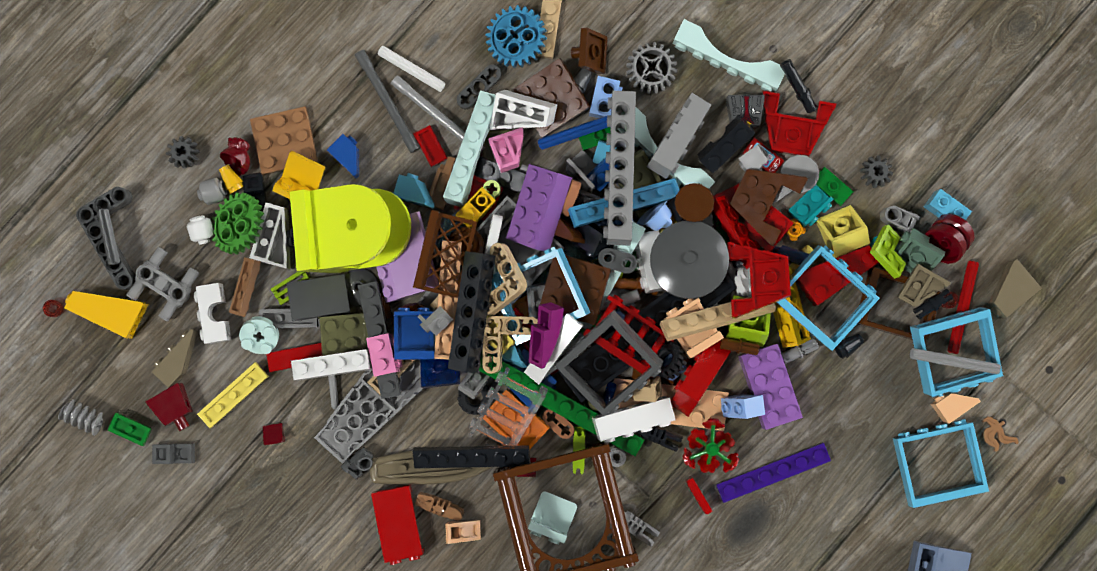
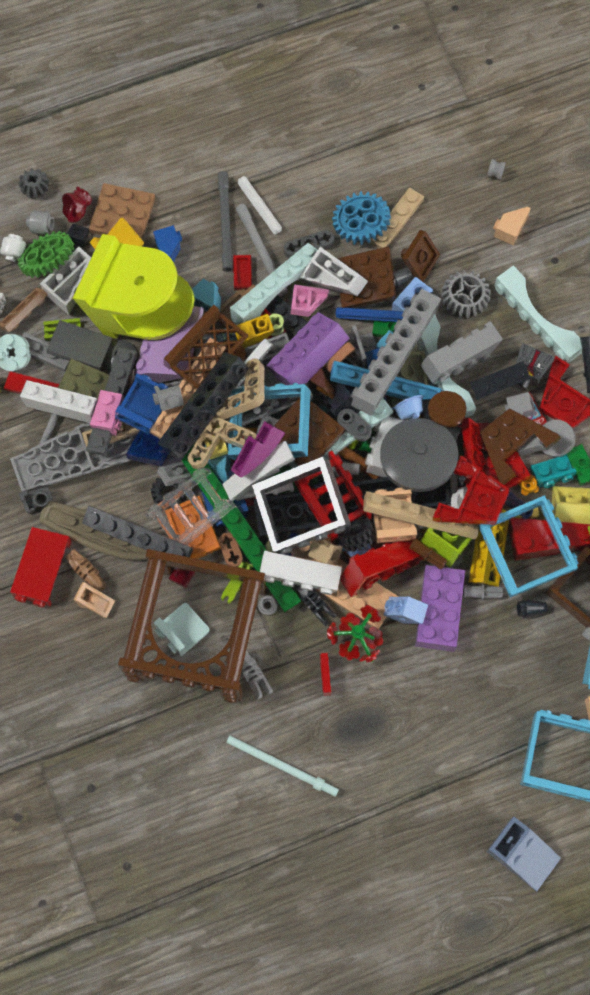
camera: 25 degrees right, 15 degrees down
yellow cone [219,164,243,194] -> none
dark purple plate [716,442,831,503] -> none

